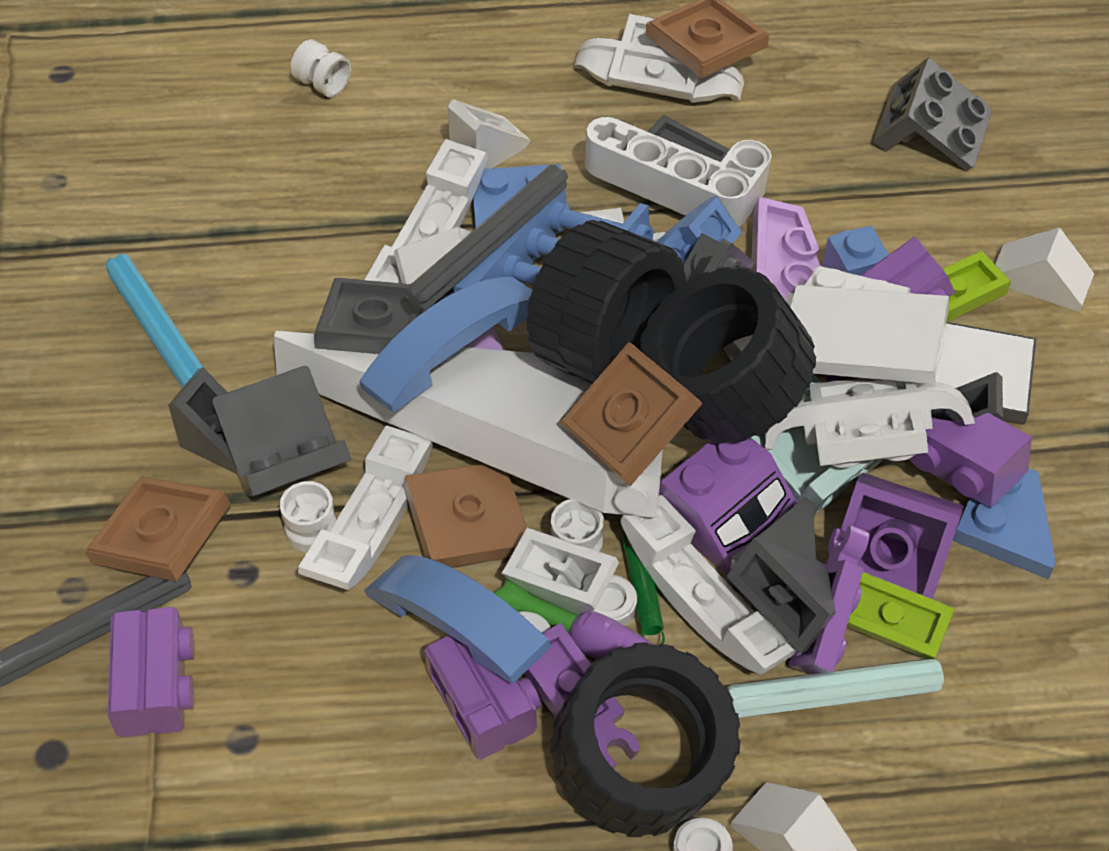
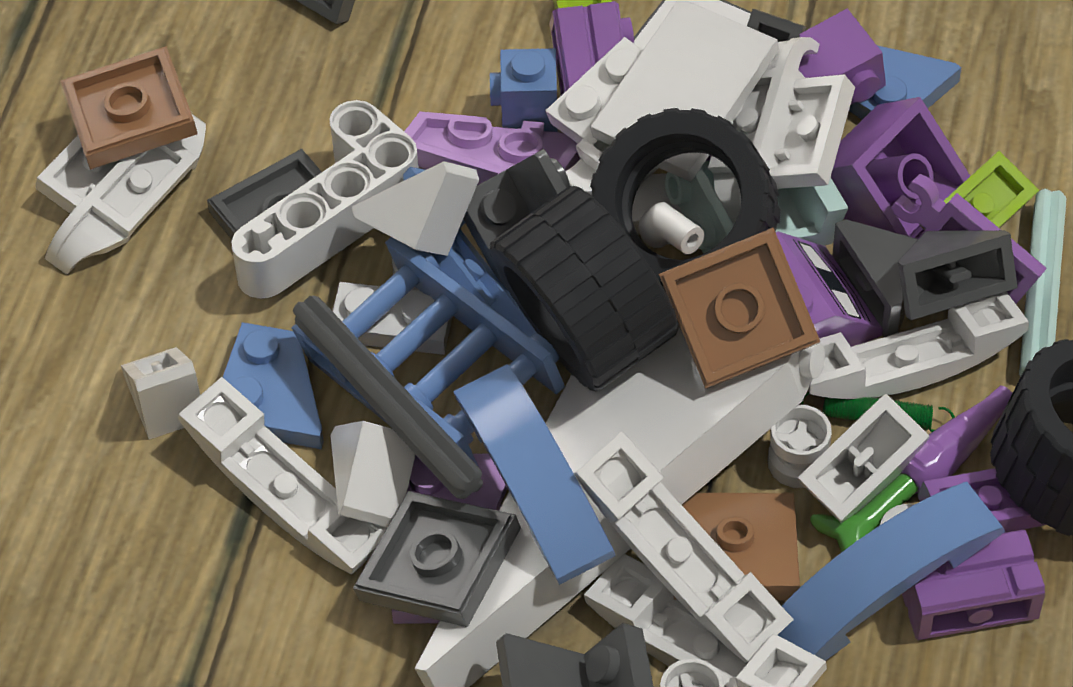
camera: 70 degrees left, 0 degrees up
none -> white slope [351,161,479,256]
none -> white slope [574,431,794,663]
none -> white arm [639,202,704,254]

